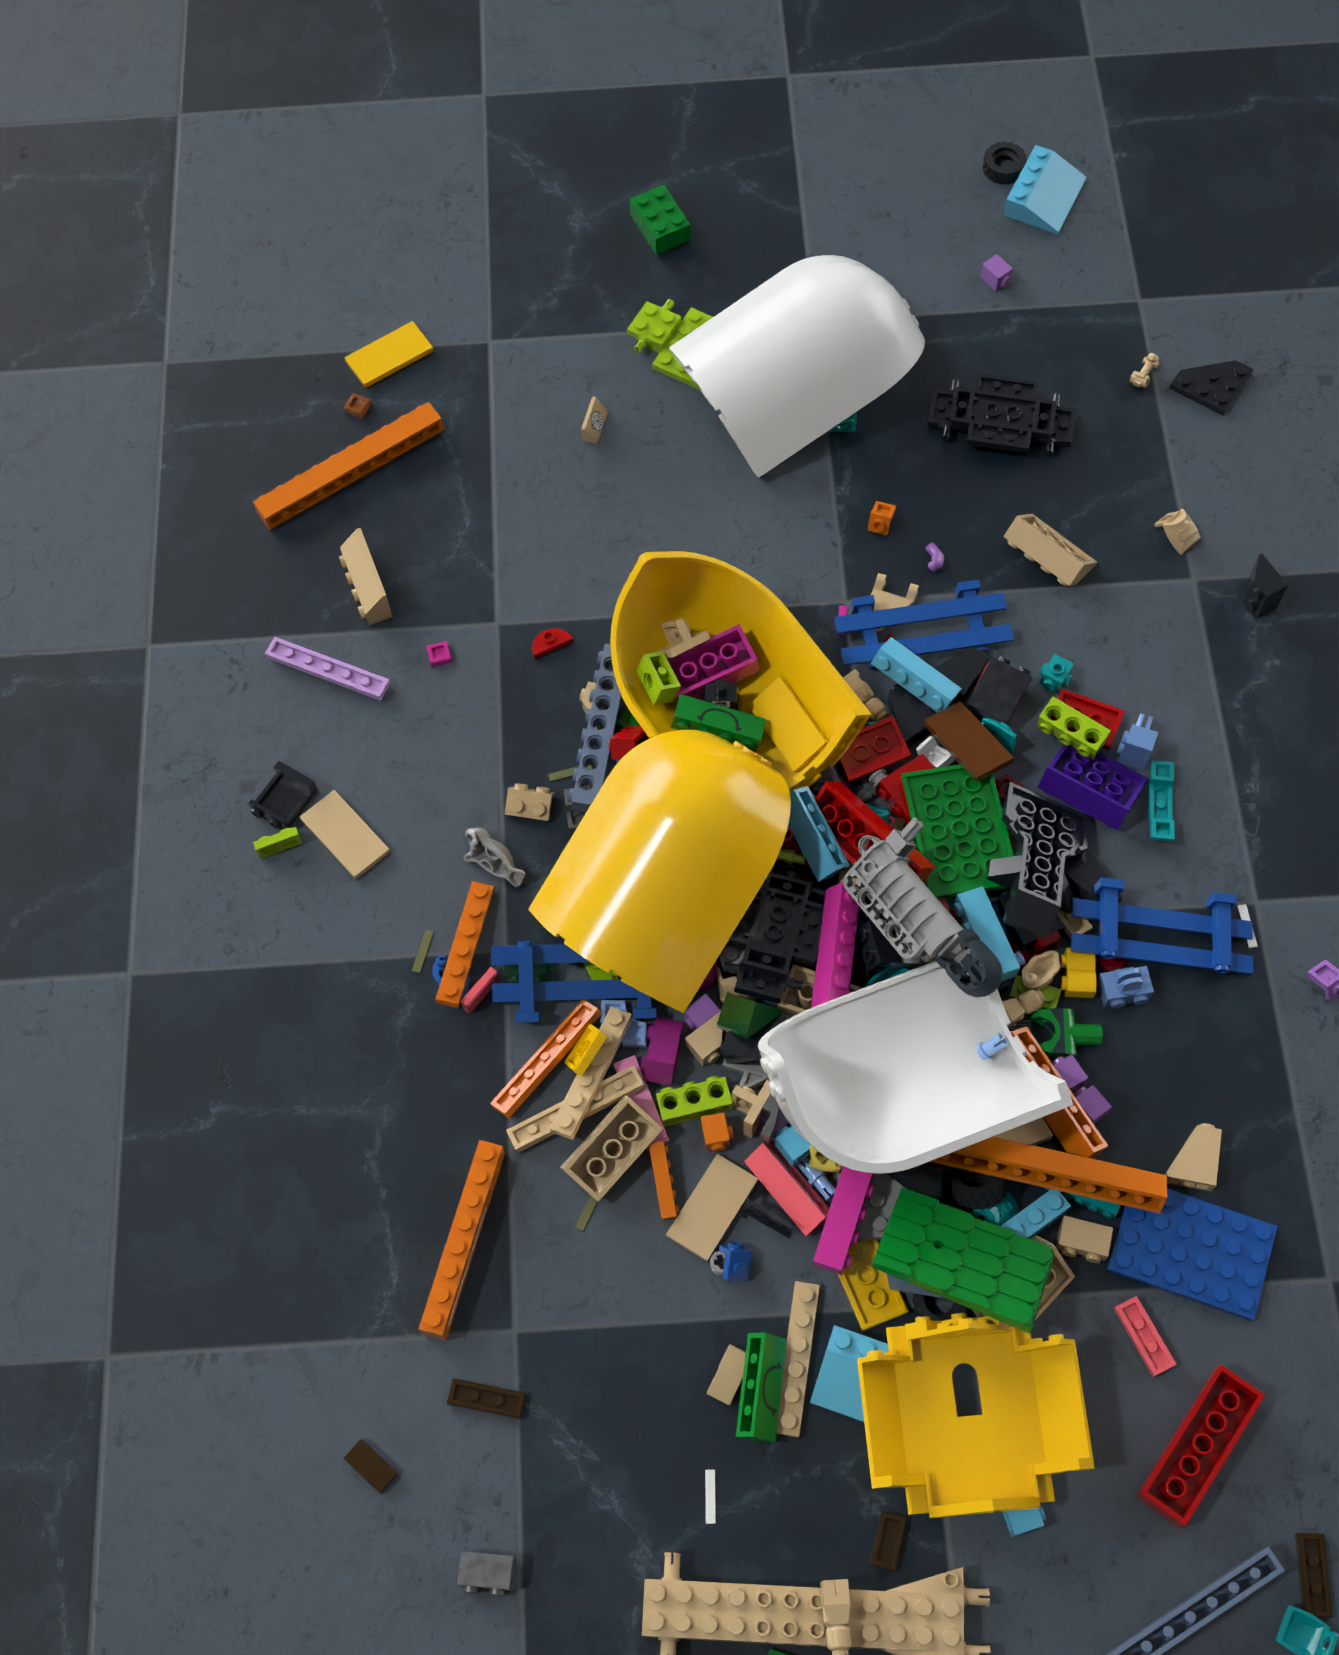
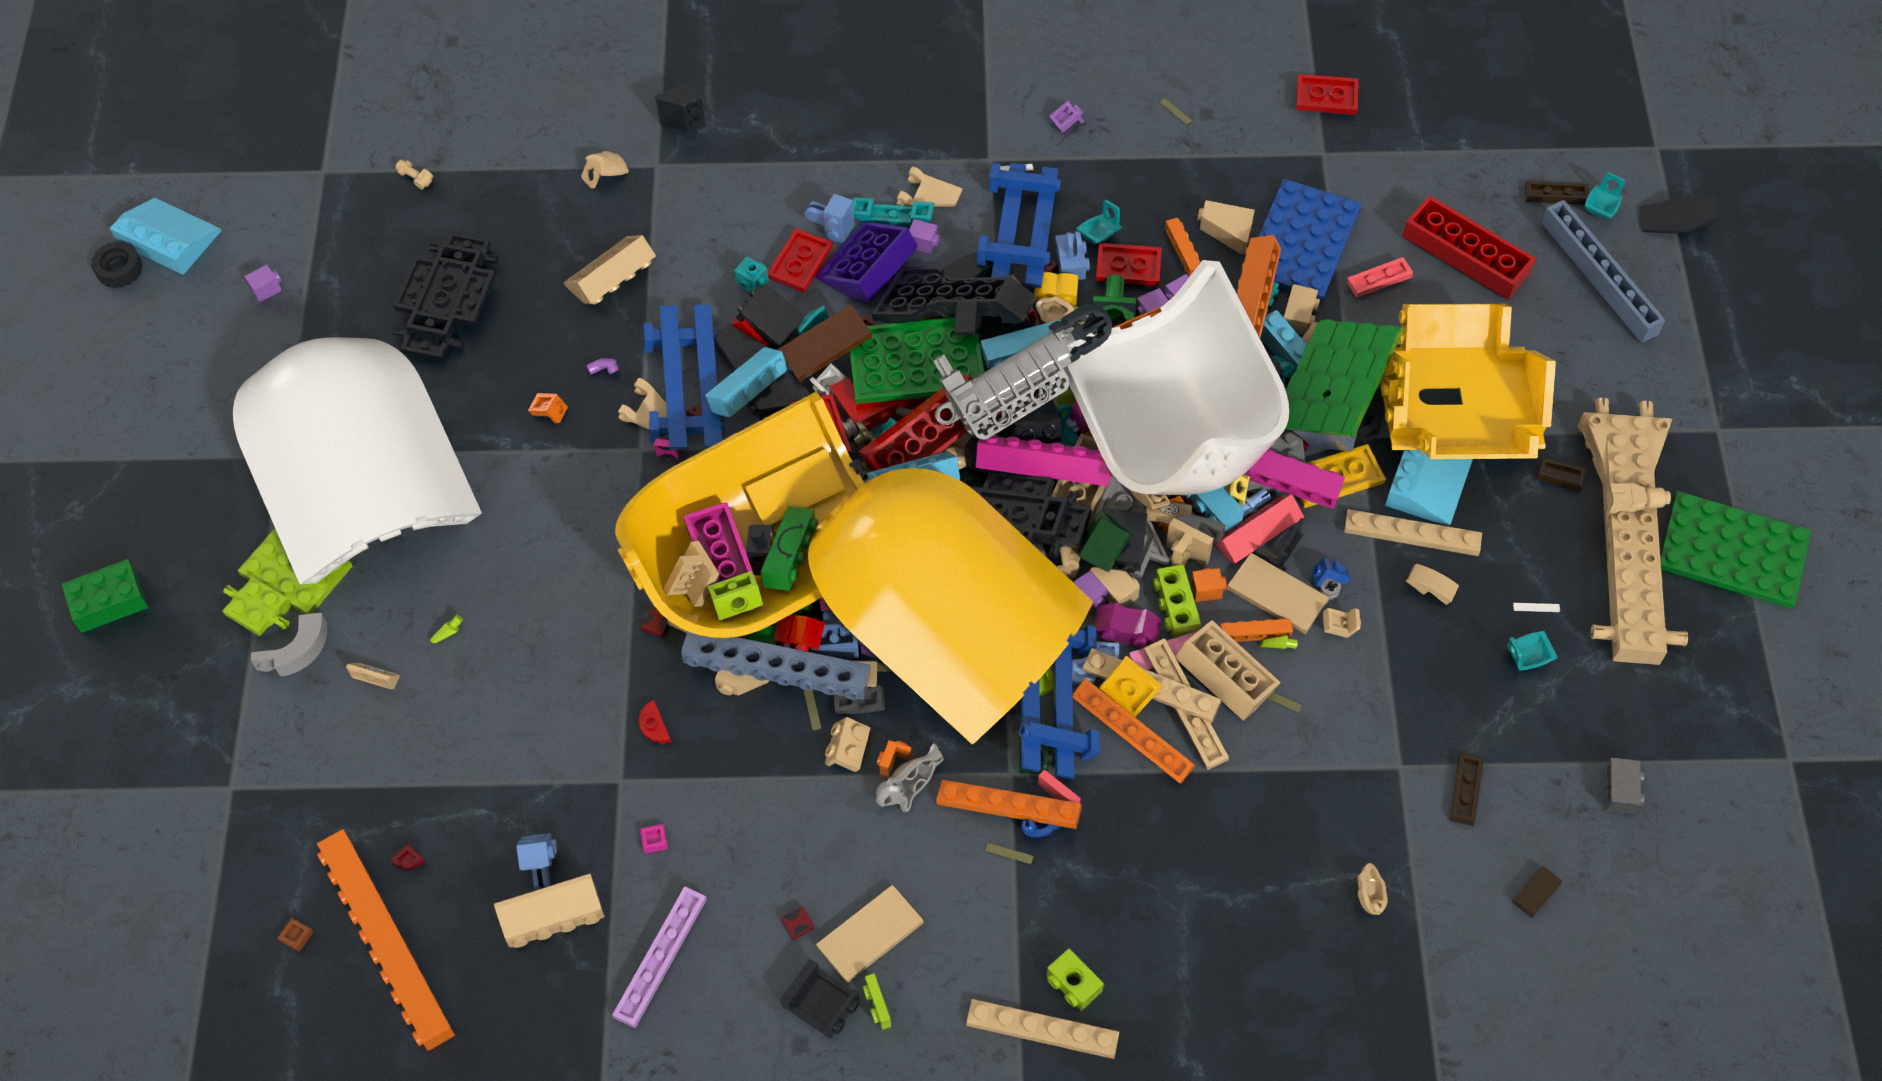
camera: 90 degrees left, 5 degrees down
yellow tile [344,321,434,388] -> none
orange brick [419,1140,505,1341] -> none
green brick [736,1332,787,1443] -> none
light blue pin [976,1032,1008,1060] -> none
lime brick [1036,697,1111,760] -> none
black plate [1169,360,1254,416] -> none
none -> light grey arch [251,613,327,677]
none -> dark red tile [390,844,425,869]
none -> lime bar [430,614,463,643]
none -> medium blue brick [516,833,557,891]
none -> dark red tile [781,906,815,940]
none -> olive plant [854,421,875,445]
none -> orange bracket [877,740,912,777]
none -> tan flag [896,167,963,207]
none -> medium lavender brick [909,219,940,254]
none -> tan plate [966,999,1119,1059]
none -> lime brick [1047,949,1104,1011]
none -> teal piece [1076,200,1122,244]
none -> red plate [1096,243,1162,286]
none -> orange piece [1165,217,1201,277]
none -> lime bar [1259,635,1298,649]
none -> tan bracket [1323,608,1361,638]
none -> tan arm [1357,863,1388,915]
none -> teal piece [1507,631,1558,671]

